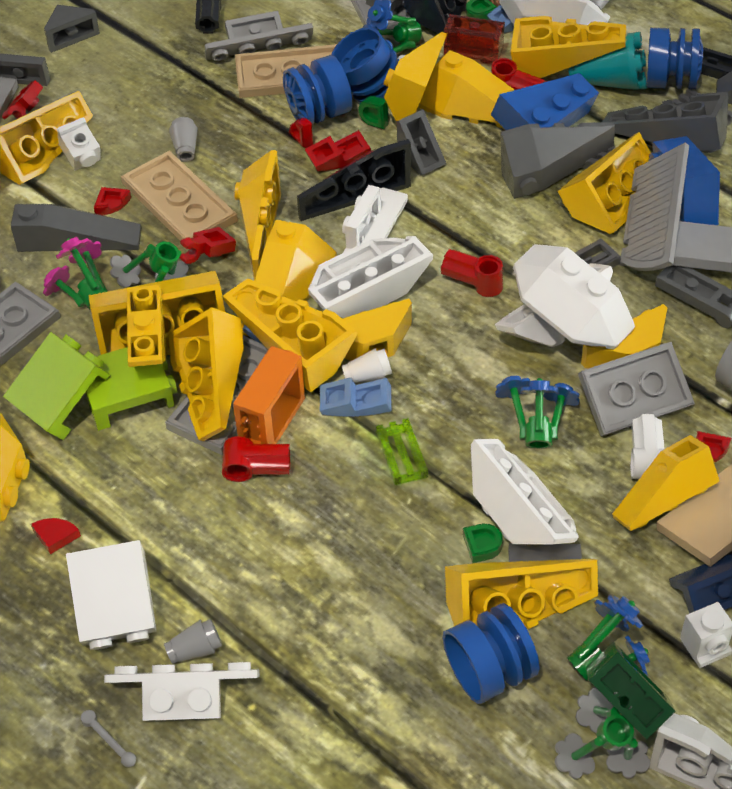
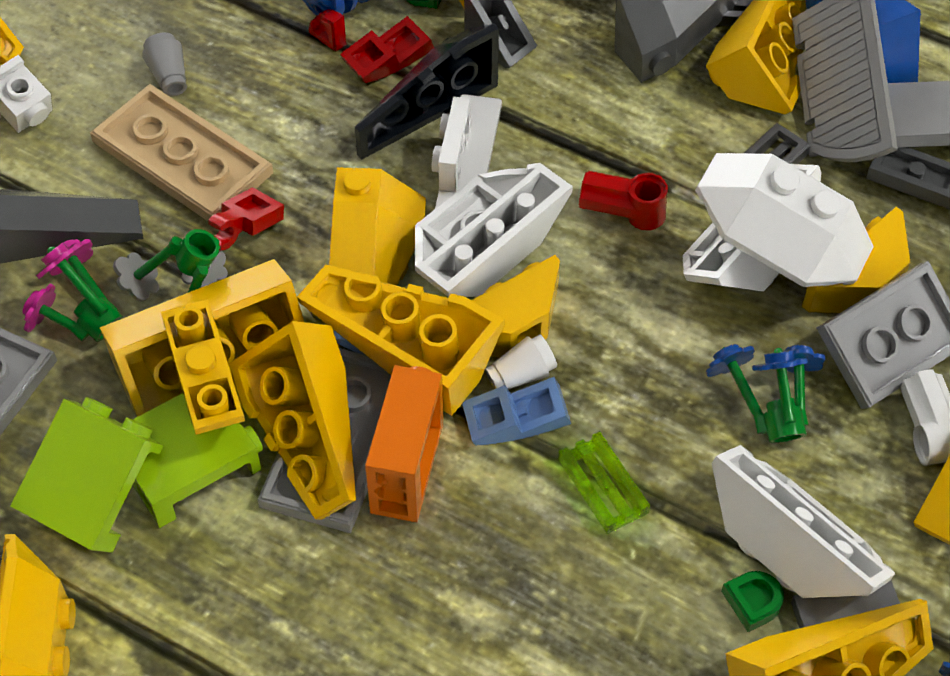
camera: 15 degrees left, 5 degrees up
red tile [94,187,131,215] -> none
red piece [222,436,290,482] -> none
yellow wedge [235,150,281,281] -> none

